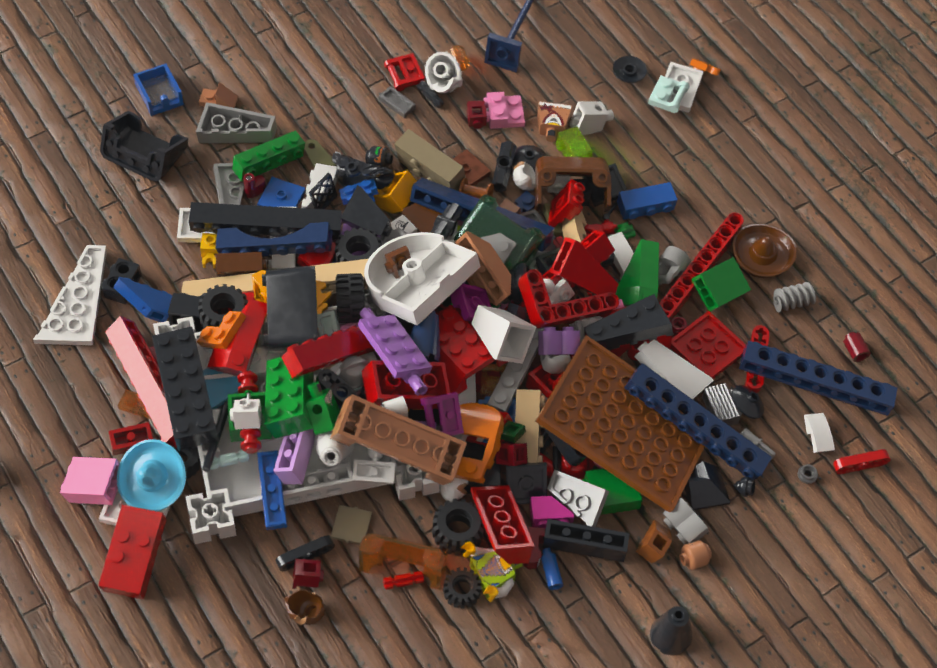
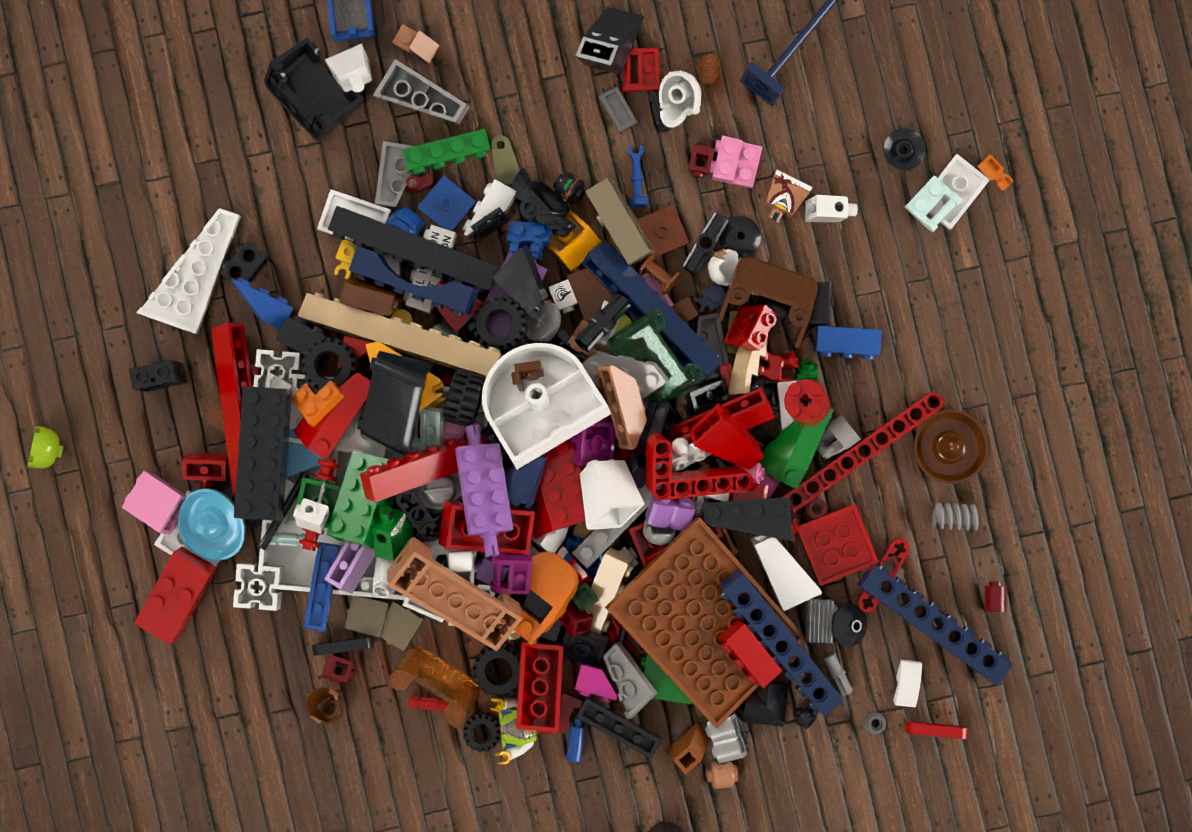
camera: 20 degrees right, 30 degrees up
clear neon green brick [556,126,593,157] -> none
green brick [691,257,751,311] -> none
none -> black window [129,360,187,393]
none -> white torso [325,44,372,92]
none -> dark tan piece [345,596,389,638]
none -> black slope [575,7,644,75]
none -> blue piece [628,145,649,208]
none -> red brick [718,620,782,688]
none -> red brick [784,379,831,427]

